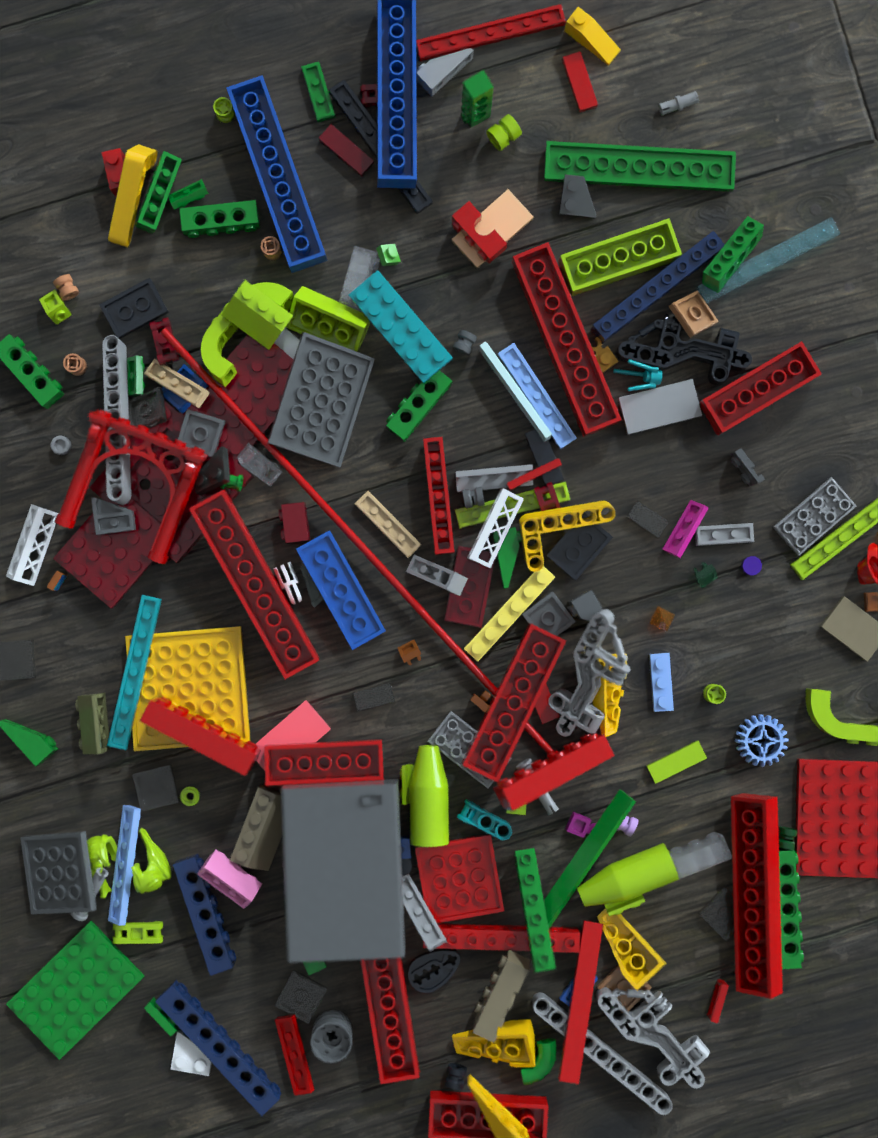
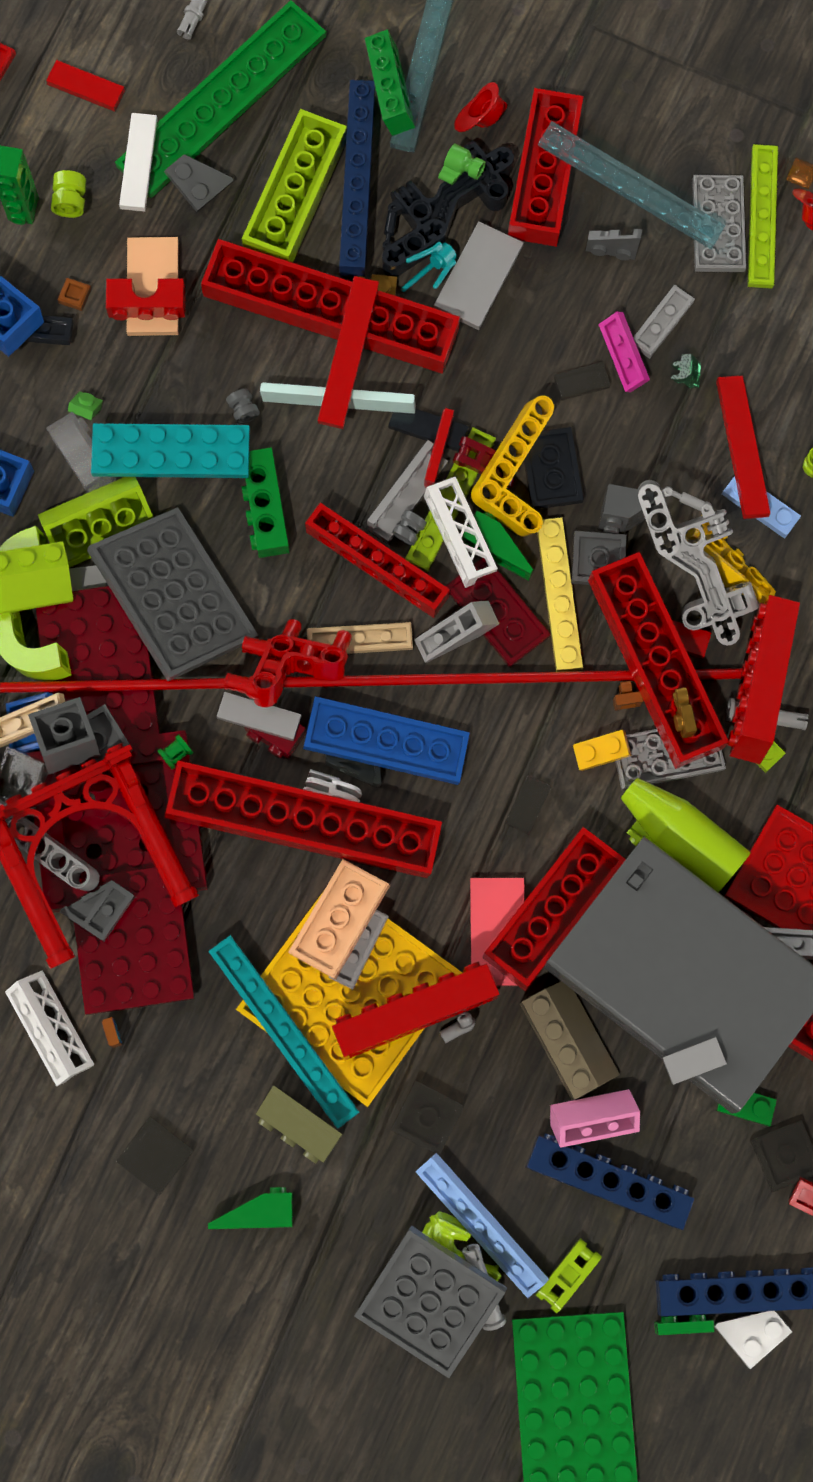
camera: 50 degrees left, 10 degrees down
lime hair [131,828,172,894] -> none
lime plate [180,786,200,806] -> none
pearl dark grey wing [195,446,230,495] -> none
clear brick [236,443,283,487] -> none
dark orange tile [397,640,421,666] -> none
teal piece [457,799,512,840] -> none
light blue plate [498,343,577,449] -> none
yellow slope [564,7,620,66] -> none
clear orange slope [650,606,675,632] -> none
medium nougat tile [669,291,719,338] -> none
dark purple tile [741,556,762,575] -> none
none -> dark grey slope [28,697,101,774]
none -> dark orange tile [57,278,91,311]
none -> white tile [119,113,157,212]
none -> light grey tile [217,692,301,741]
none -> red pin [224,619,352,707]
none -> light nougat tile [288,859,390,980]
none -> red tile [318,276,379,429]
none -> light grey tile [328,910,389,990]
none -> bright green piece [438,143,486,185]
none -> light grey arm [439,1012,475,1043]
none -> red piece [454,82,507,132]
none -> clear light blue plate [538,121,725,249]
none -> yellow plate [573,730,632,771]
none -> light grey tile [662,1037,727,1085]
none -> pearl gold plate [673,687,697,738]
none -> red tile [716,376,770,519]

